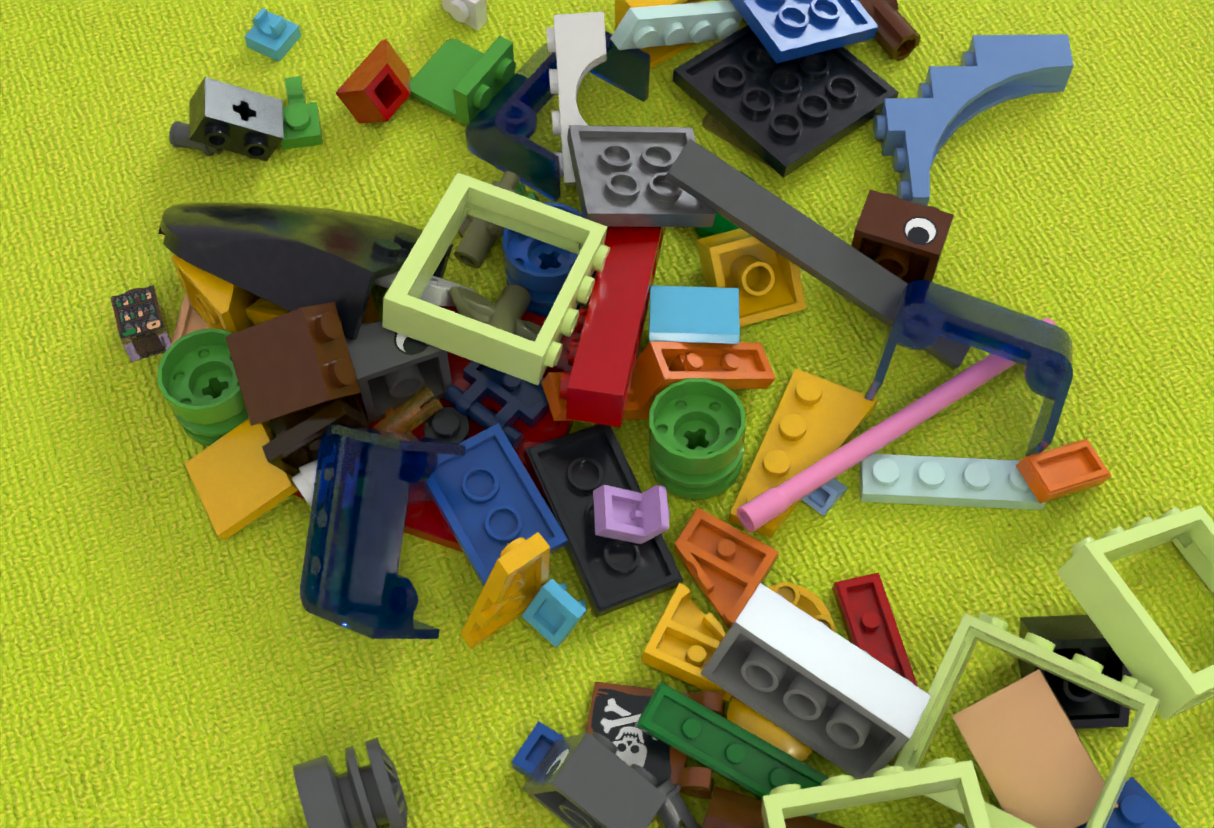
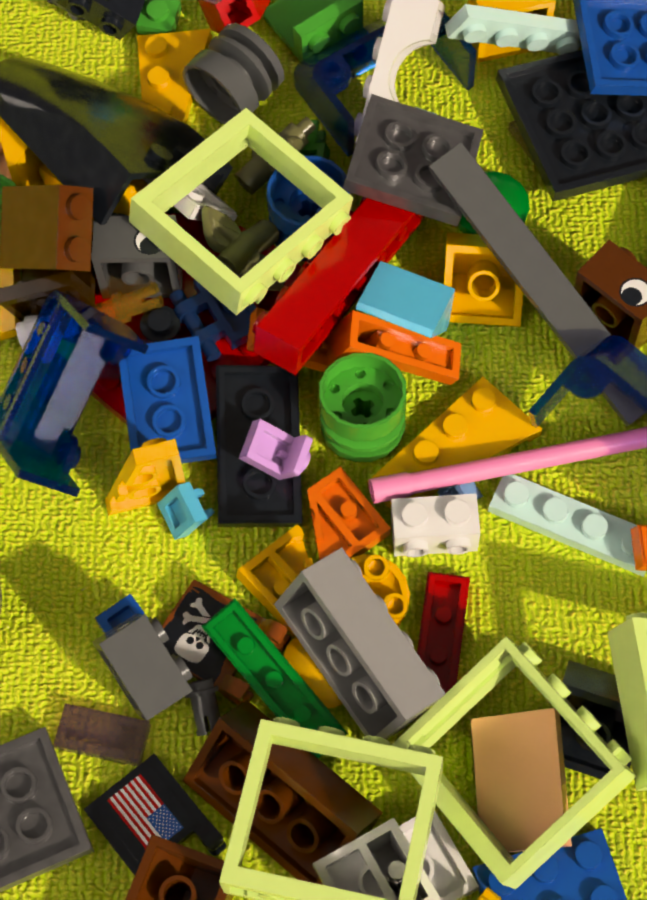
camera: 25 degrees right, 5 degrees up
none -> yellow wing [137,28,212,124]
none -> dark grey wheel [182,23,285,124]
none -> white brick [391,493,480,557]

